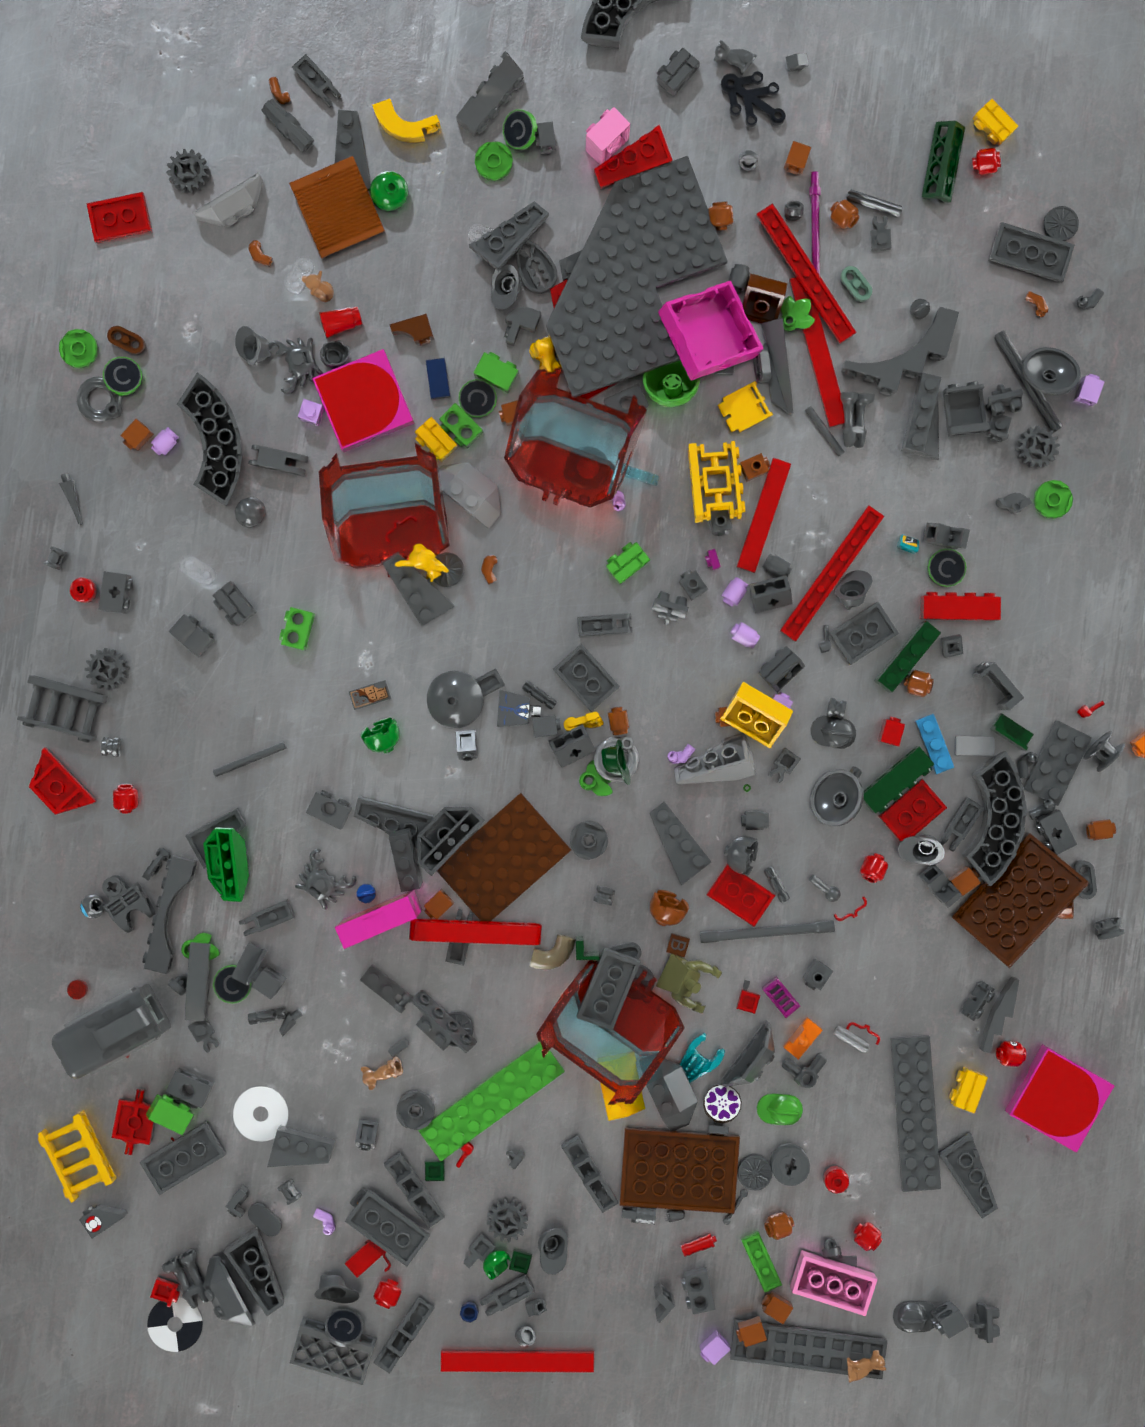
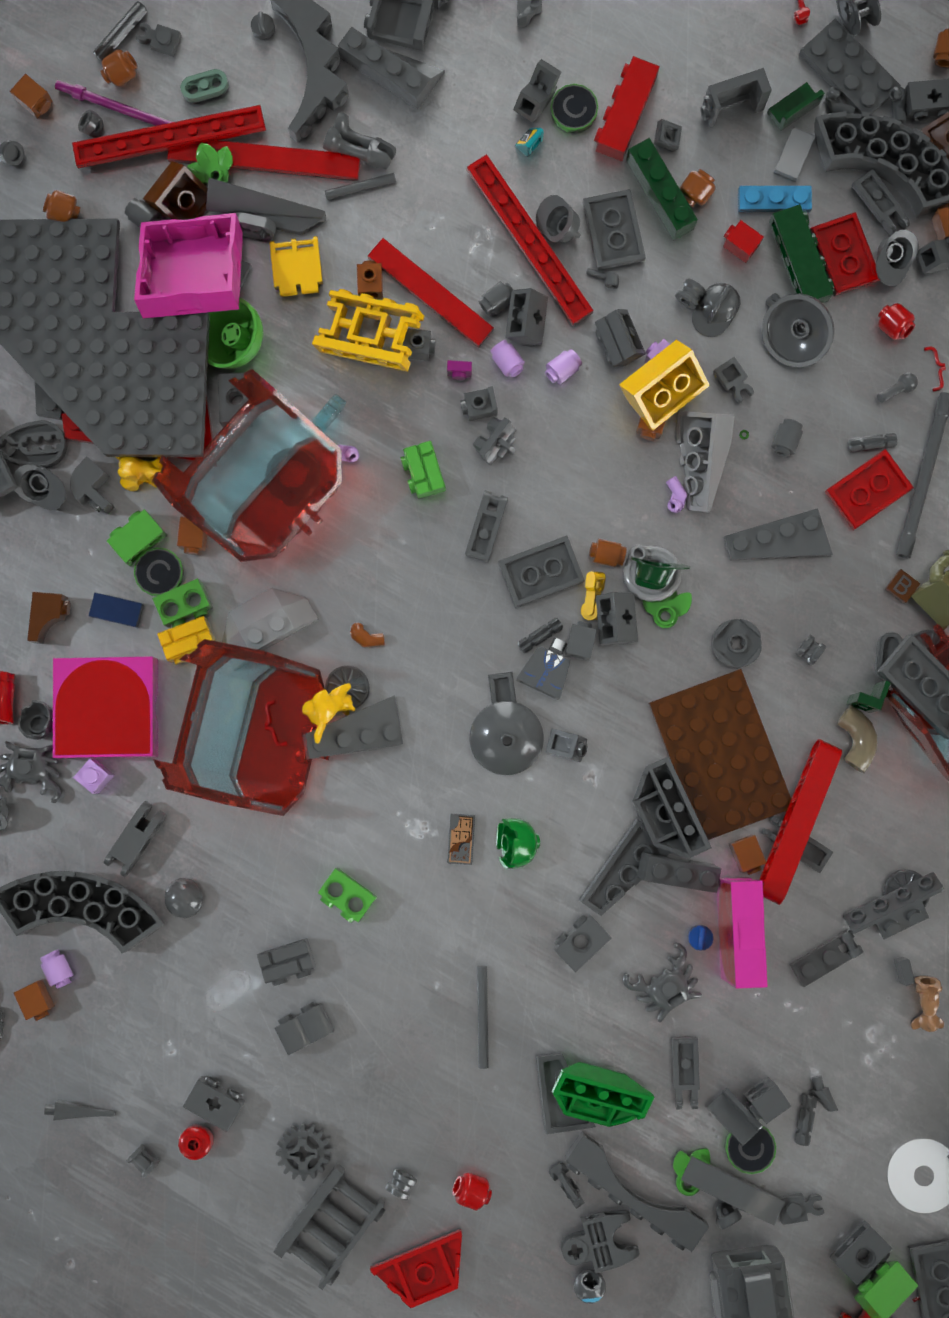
camera: 70 degrees left, 5 degrees down
dark orange cylinder [650,890,689,926] -> none
dark grey cylinder [724,836,758,876] -> none

